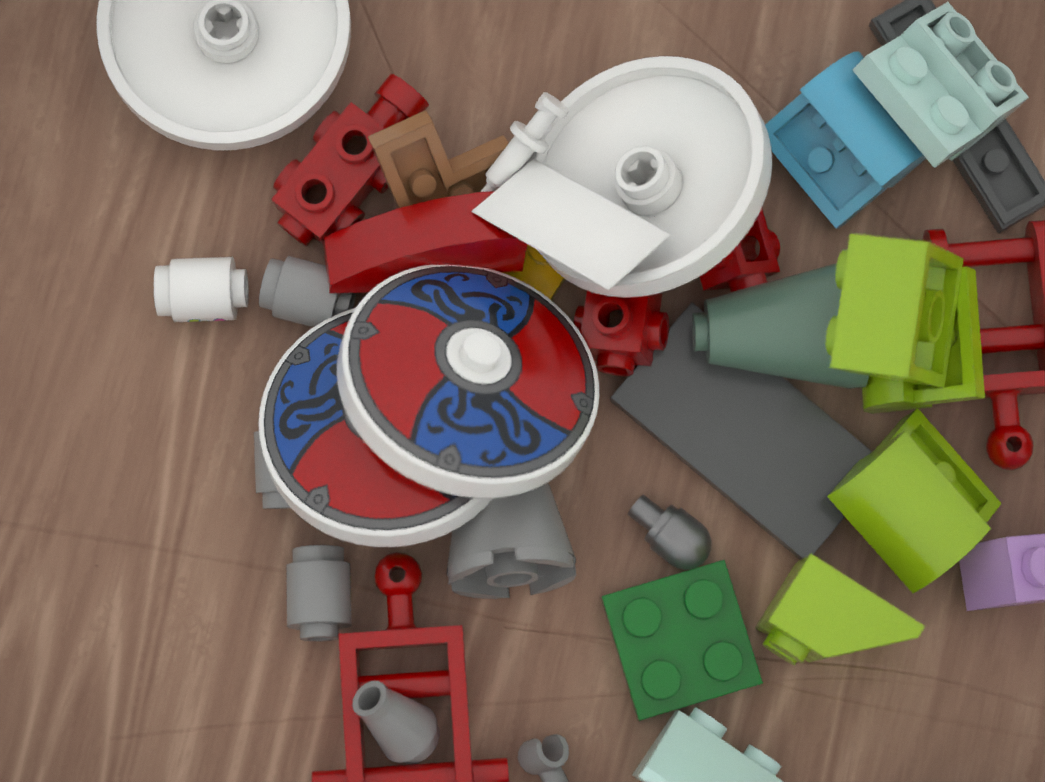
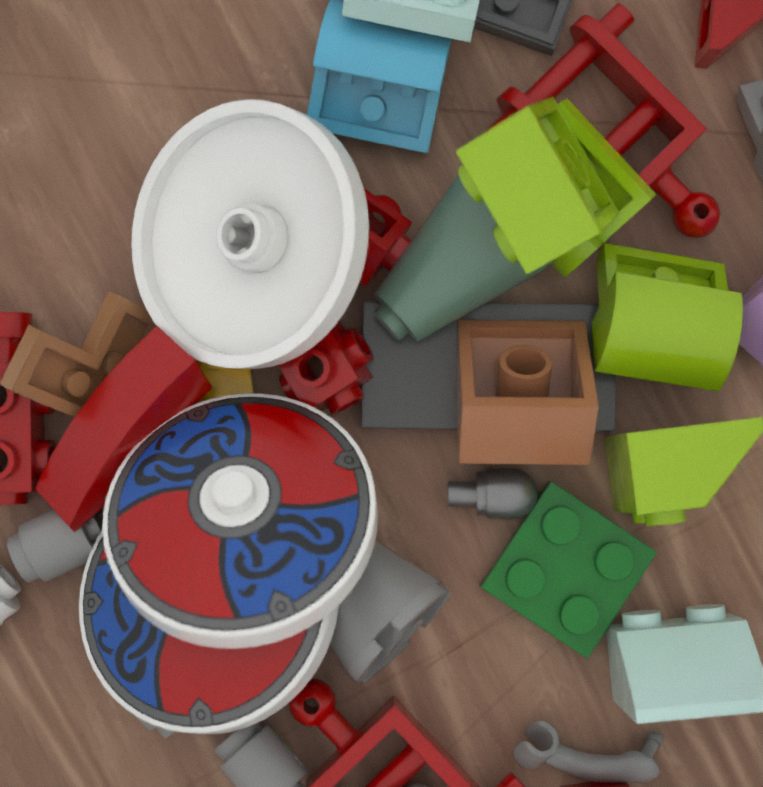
camera: 40 degrees left, 5 degrees up
white sticker [471,159,671,291] -> none
white piece [480,92,569,192] -> none
none -> nougat slope [457,319,599,465]

